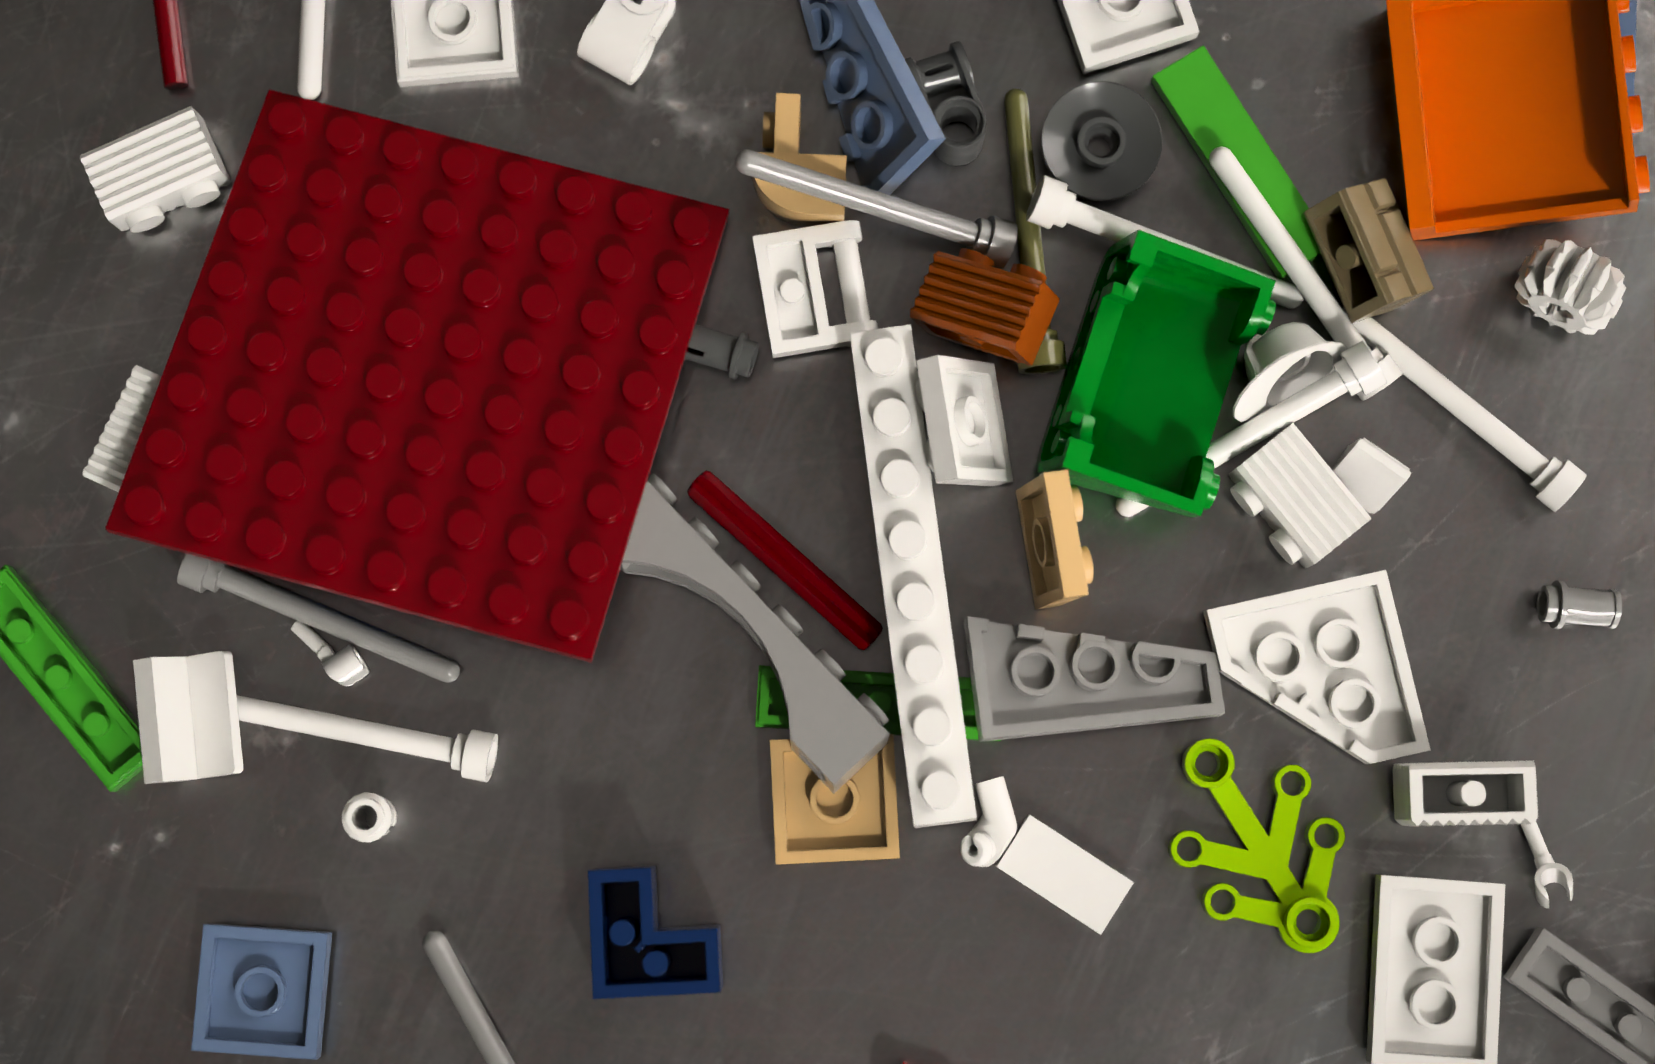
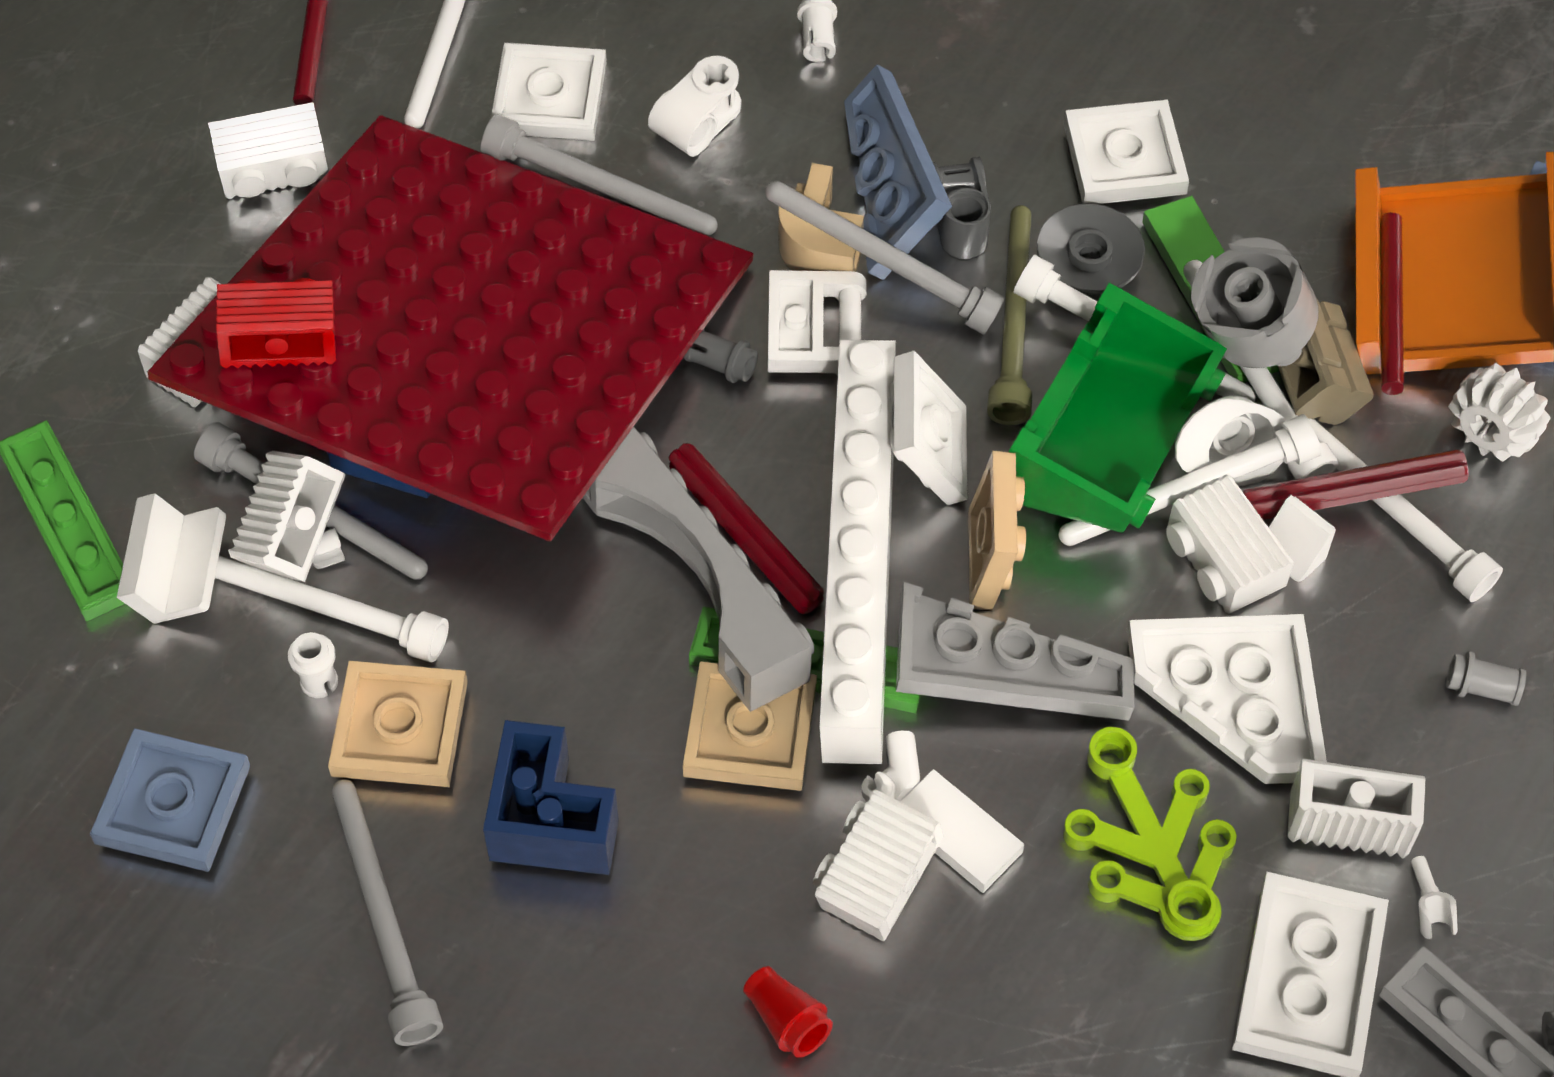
camera: 10 degrees right, 25 degrees down
dark orange brick [910,248,1060,366] -> none
none -> red brick [216,278,336,369]
none -> white brick [228,451,345,582]
none -> tan plate [328,661,468,787]
none -> light grey piece [481,114,717,236]
none -> white brick [813,789,944,941]
none -> light grey brick [1191,237,1319,368]
none -> axle [1242,449,1469,520]
none -> dark red bar [1380,212,1404,395]

